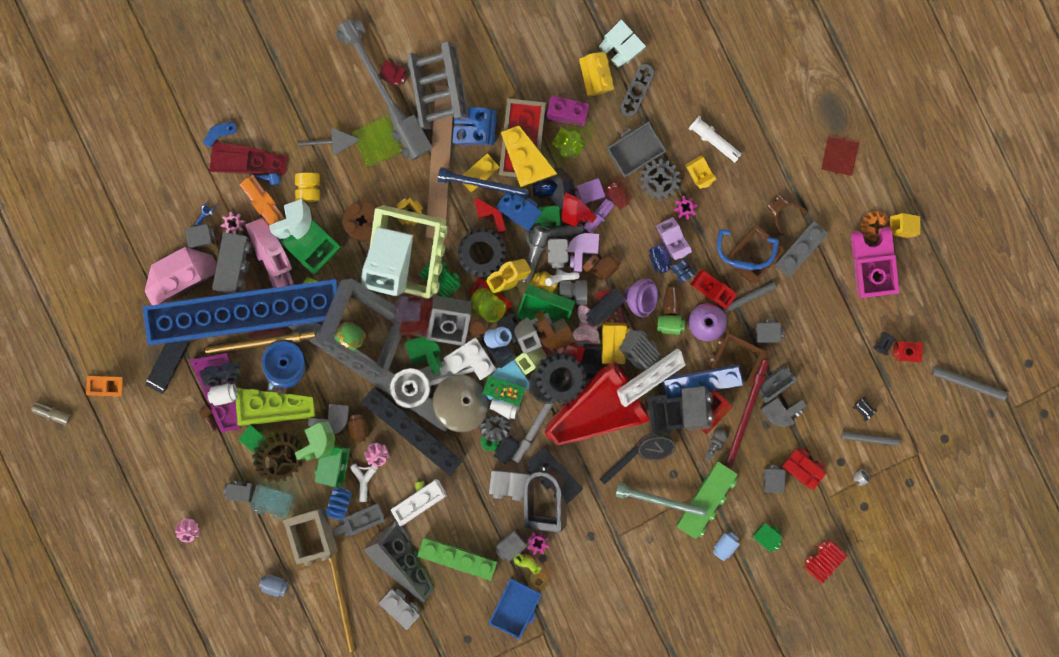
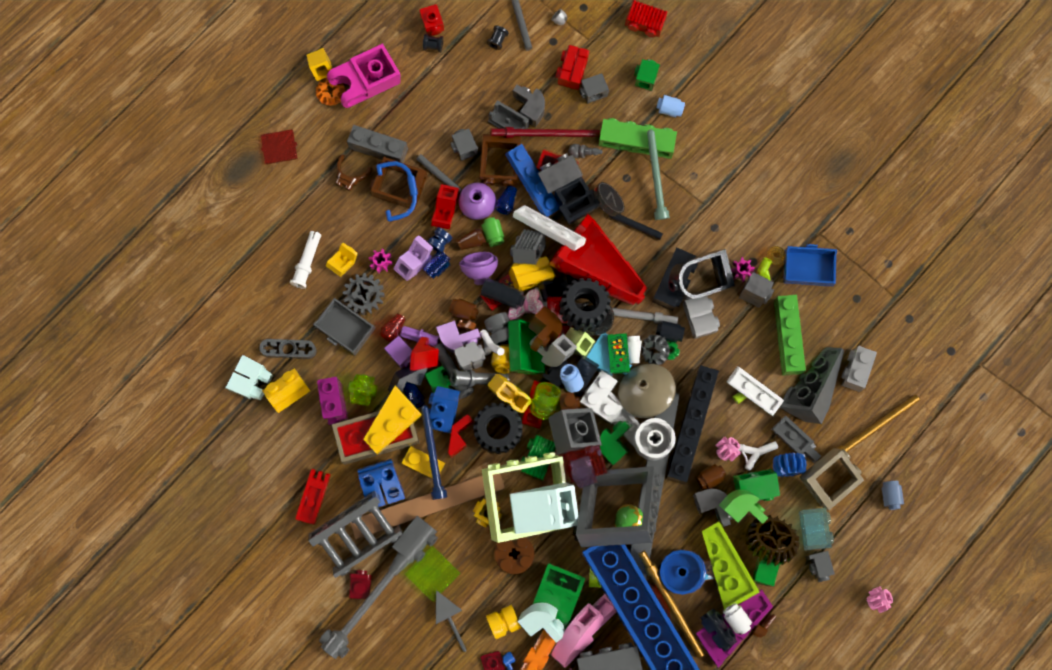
camera: 110 degrees left, 10 degrees down
none -> red hinge [295,469,331,525]
none -> clear blue cone [495,186,517,215]

